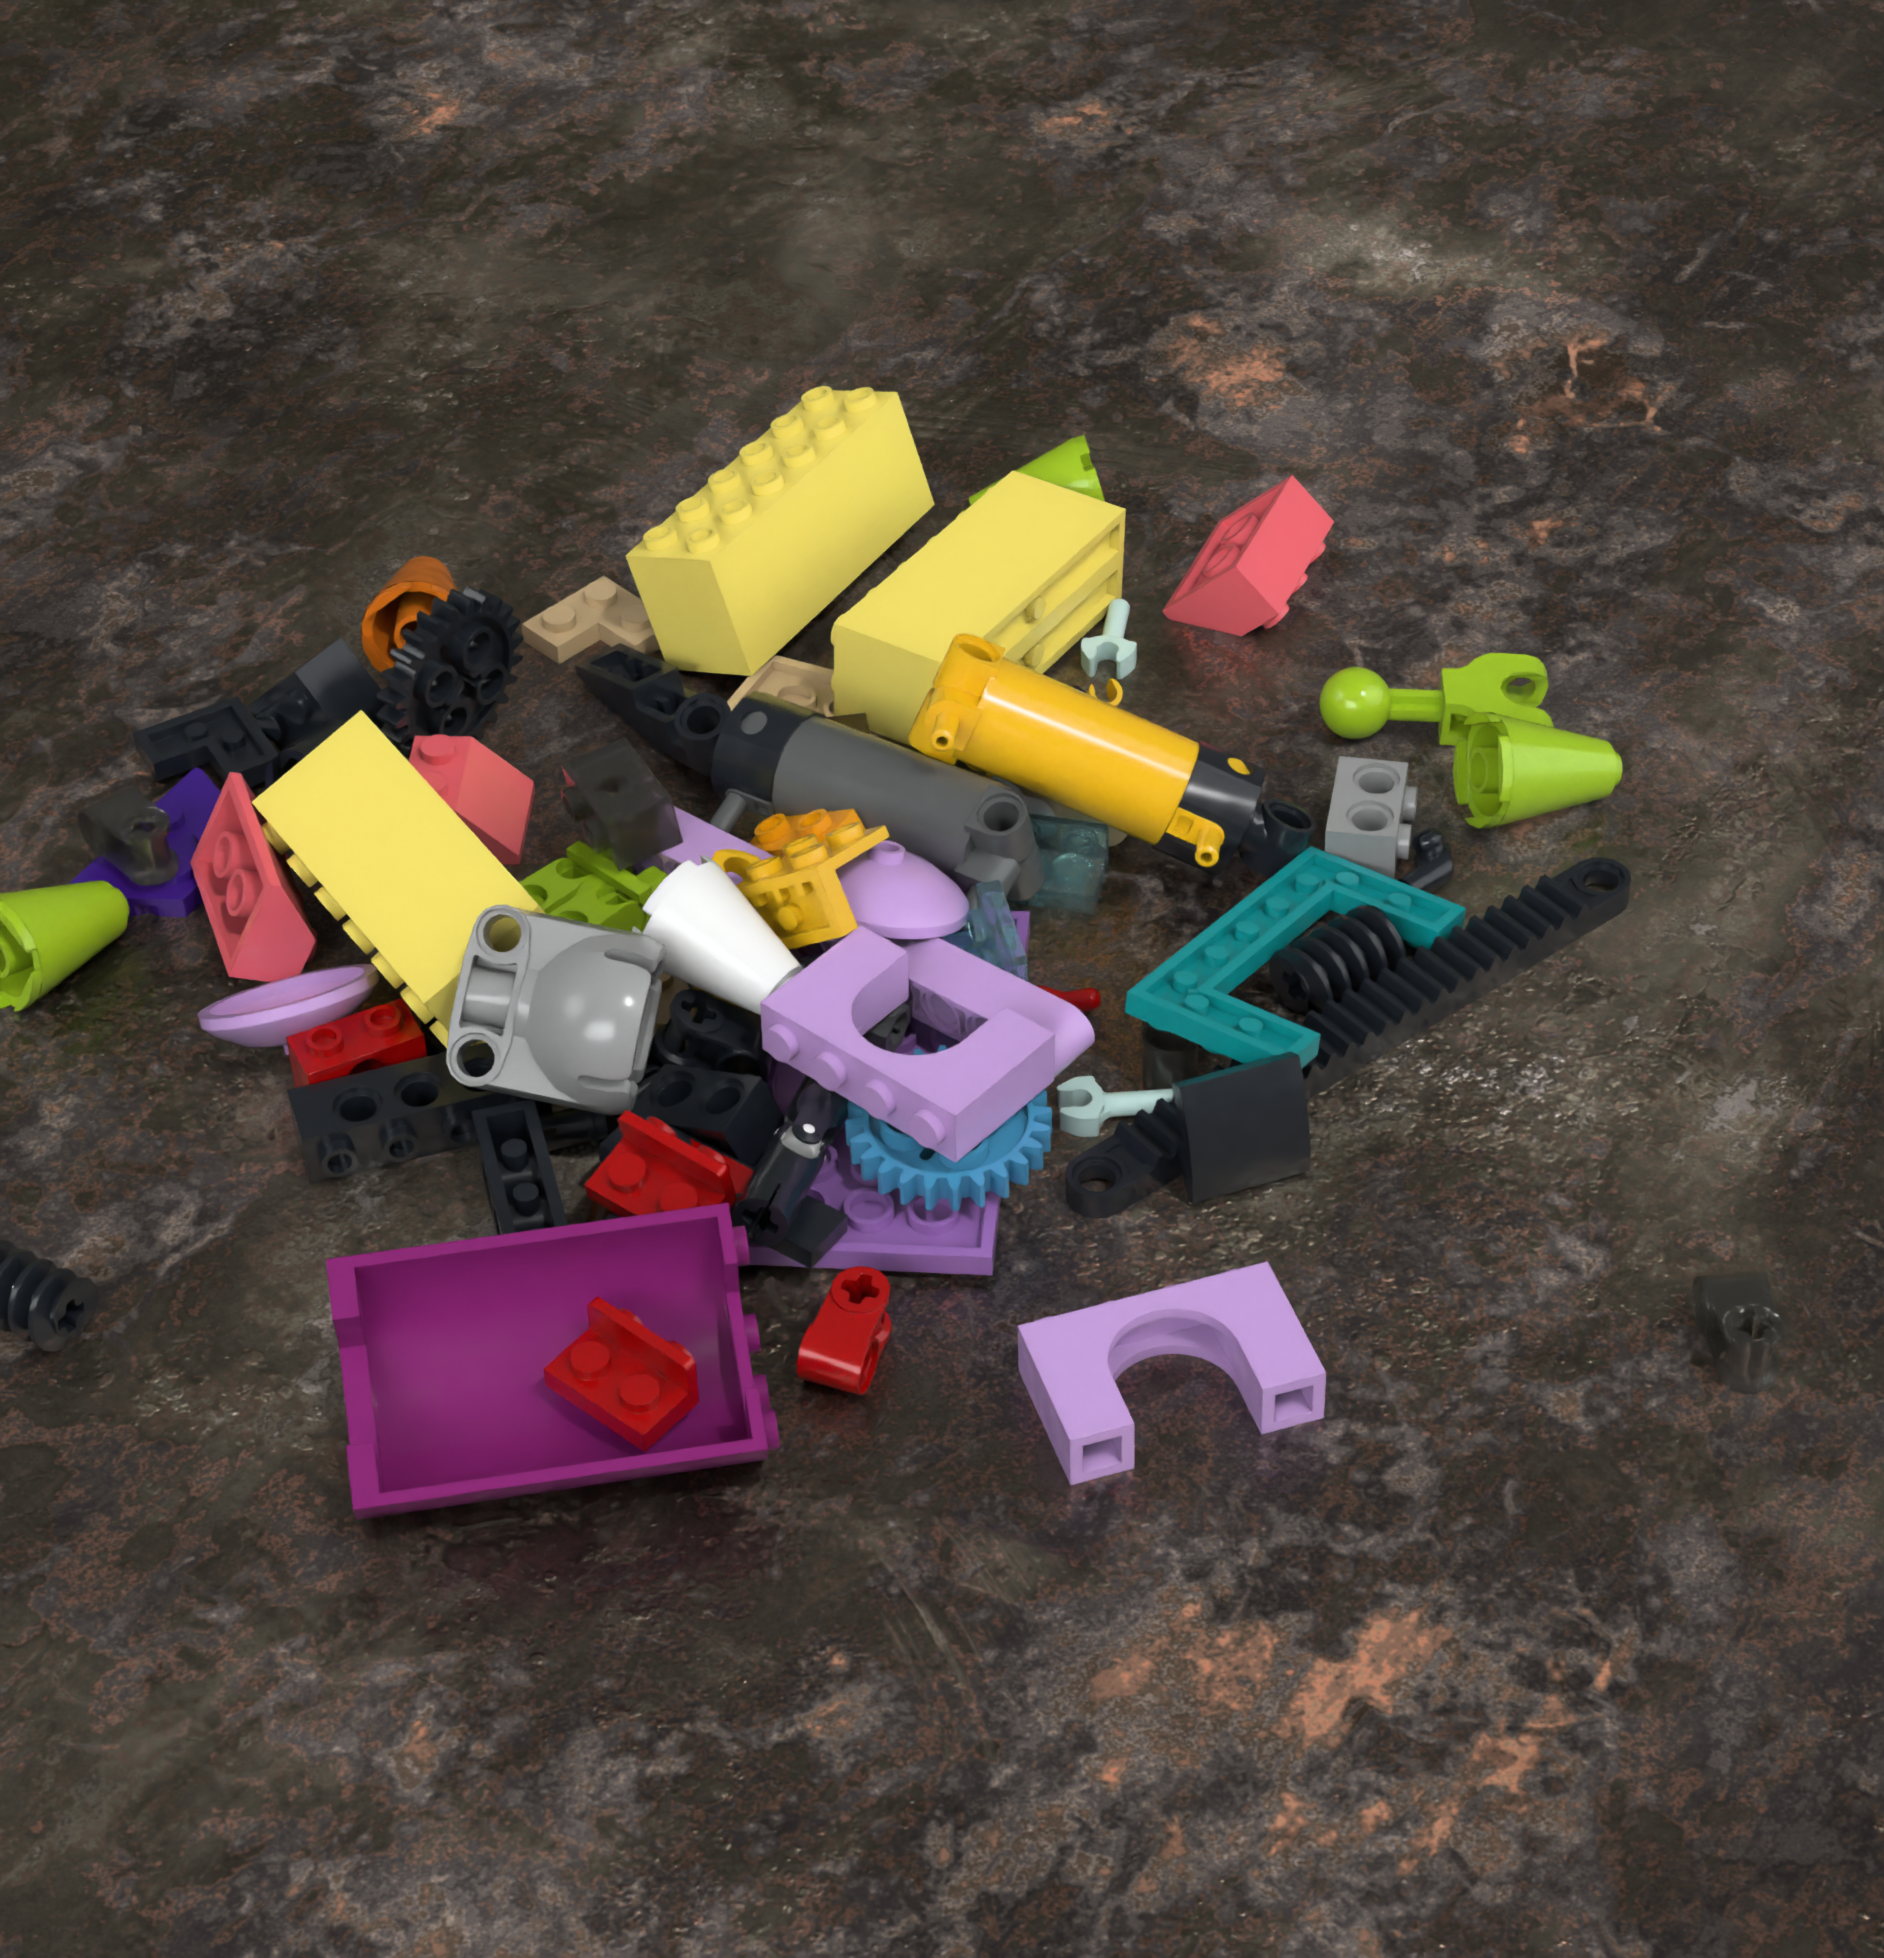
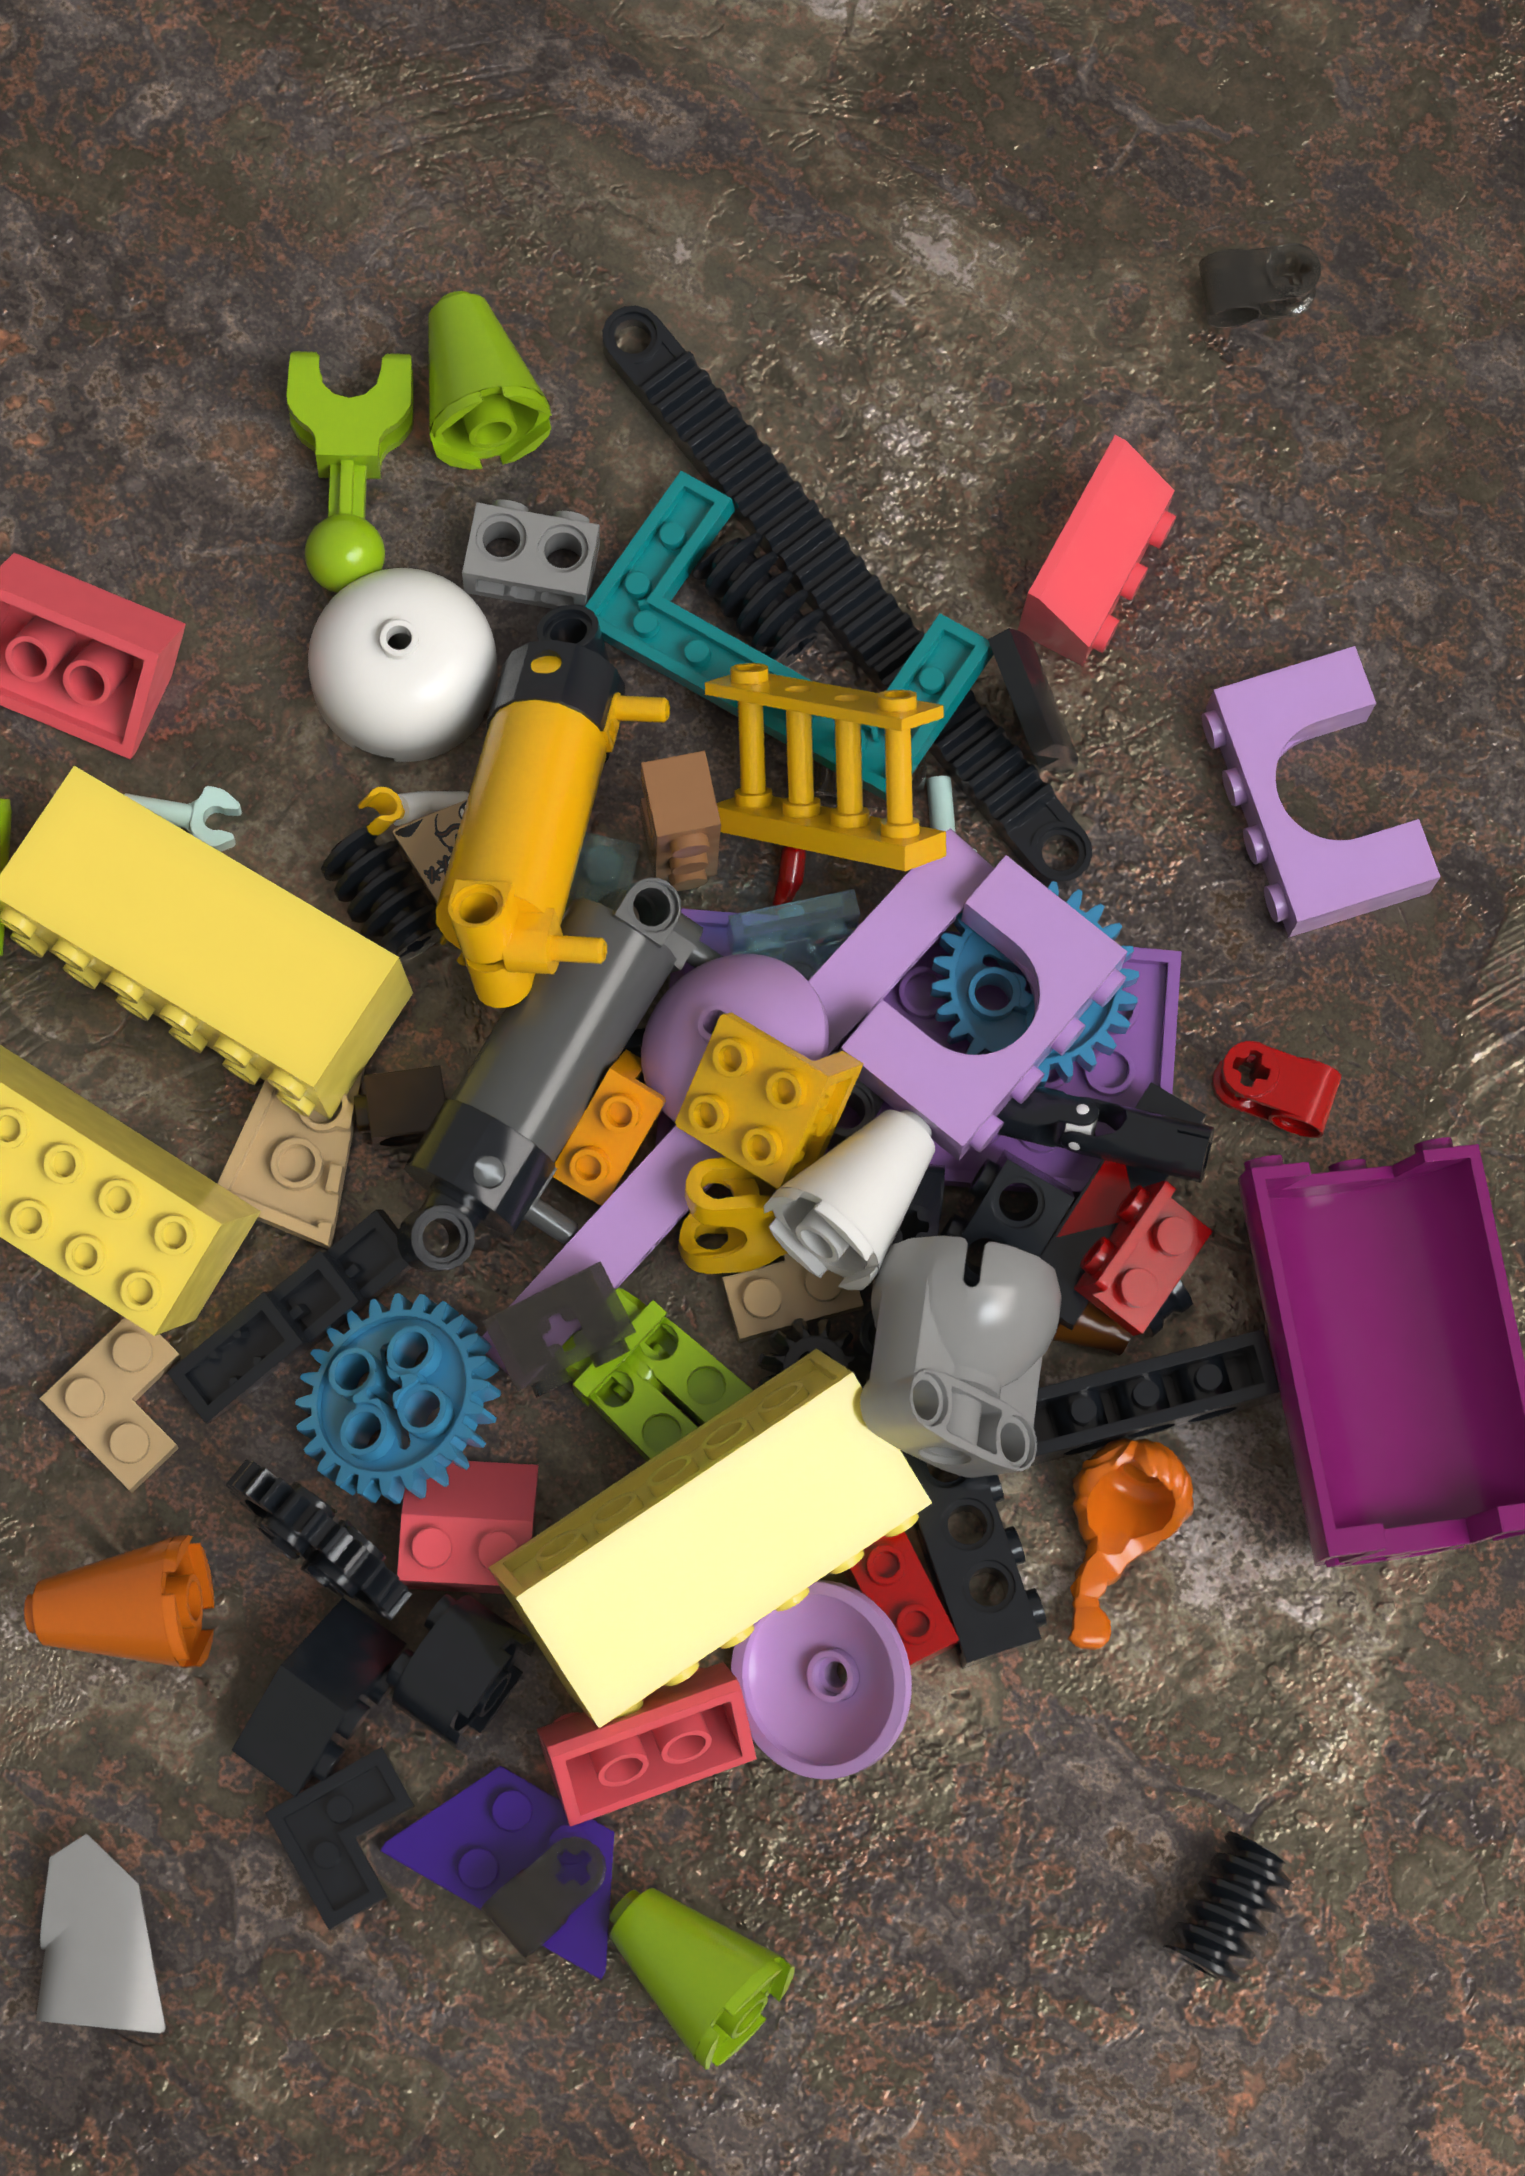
camera: 100 degrees left, 35 degrees up
red bracket [543,1296,699,1452] -> none
black arm [1398,828,1454,894] -> none
none -> light grey panel [36,1834,166,2034]
none -> dark azure gear [295,1293,501,1504]
none -> white cylinder [308,568,498,762]
none -> medium nougat arch [640,750,721,891]
none -> yellow fence [705,663,946,871]
none -> coral slope [1018,435,1177,666]
none -> orange hair [1068,1438,1194,1650]

